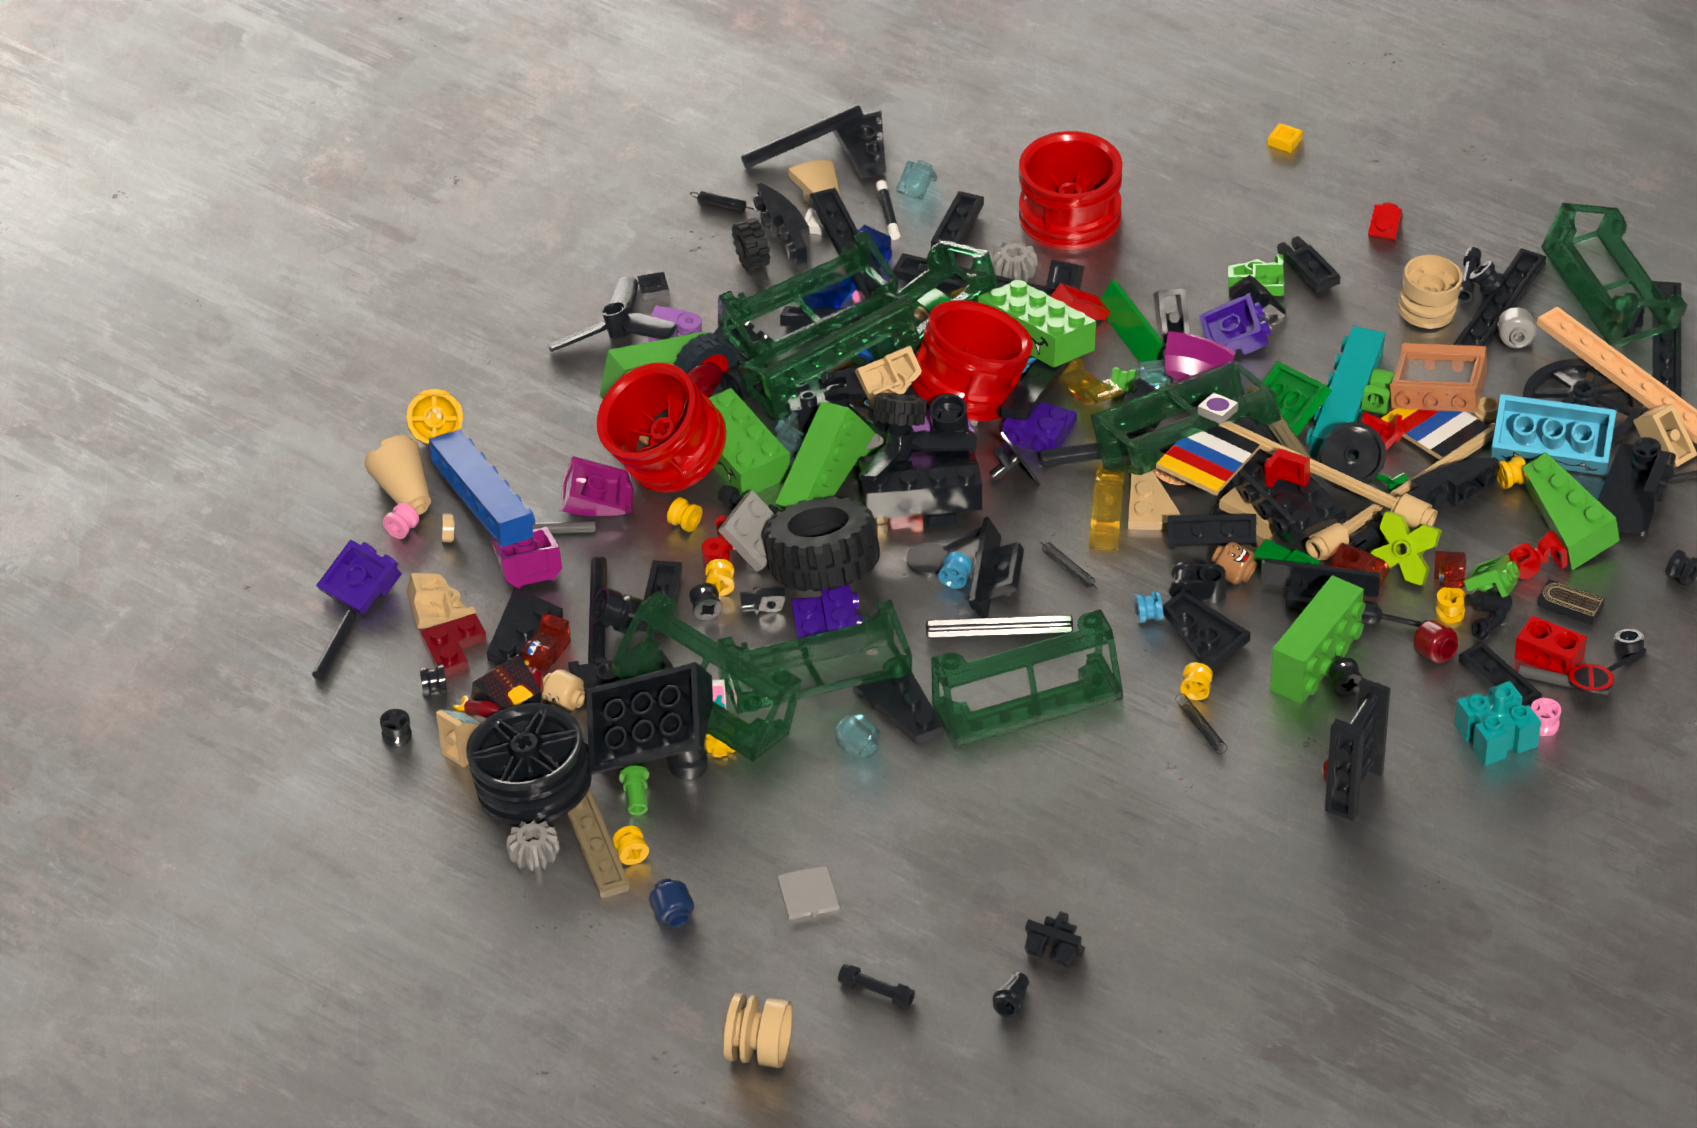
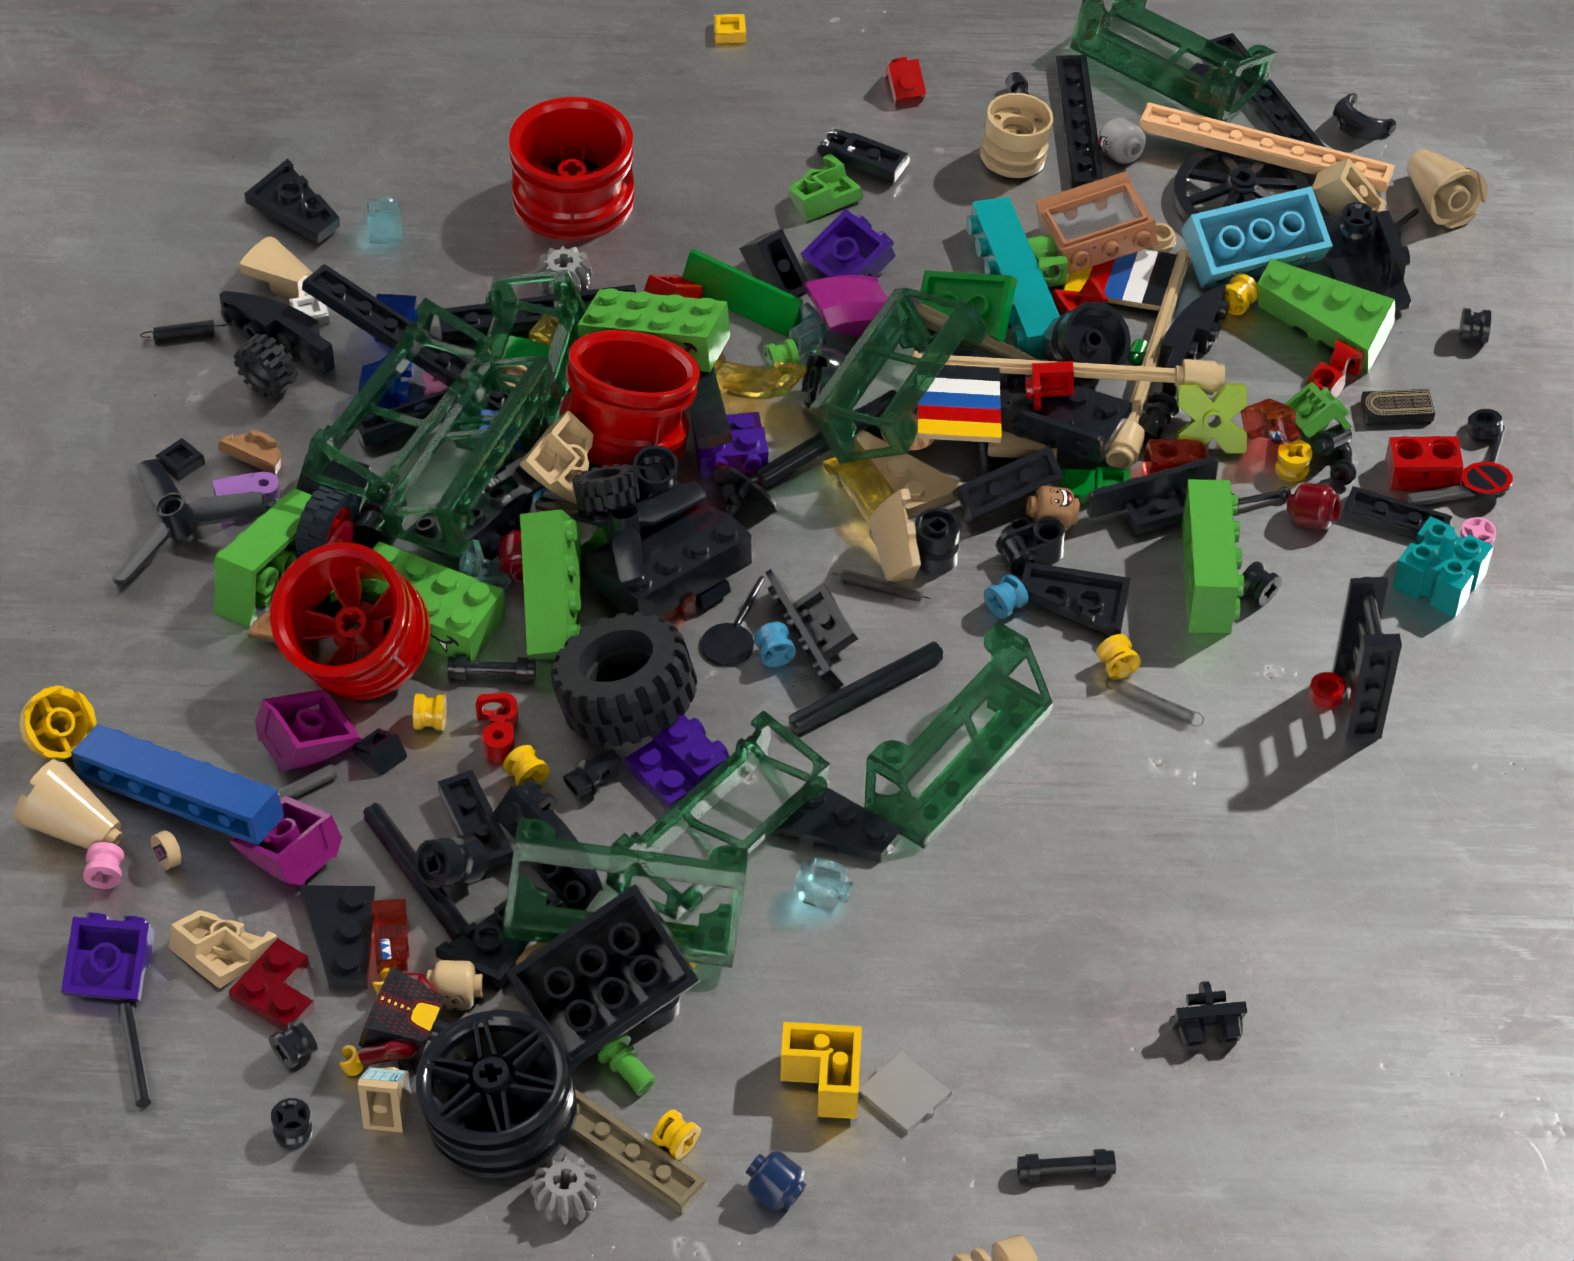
camera: 35 degrees left, 5 degrees up
light grey plate [718,490,775,572] -> none
black axle [741,104,863,169] -> none
bar [876,180,900,240] -> none
black plate [931,191,984,255] -> none
black cone [993,972,1029,1018] -> none
black brick [1046,260,1085,289] -> none
tile [1197,393,1238,424] -> none
black slope [1230,275,1286,318] -> none
black wheel [1469,260,1505,295] -> none
none -> medium nougat plate [218,430,281,475]
none -> black slope [351,728,407,775]
none -> black slope [492,786,603,919]
none -> yellow brick [780,1022,862,1119]
none -> tan slope [868,488,921,584]
none -> black wheel [915,508,961,574]

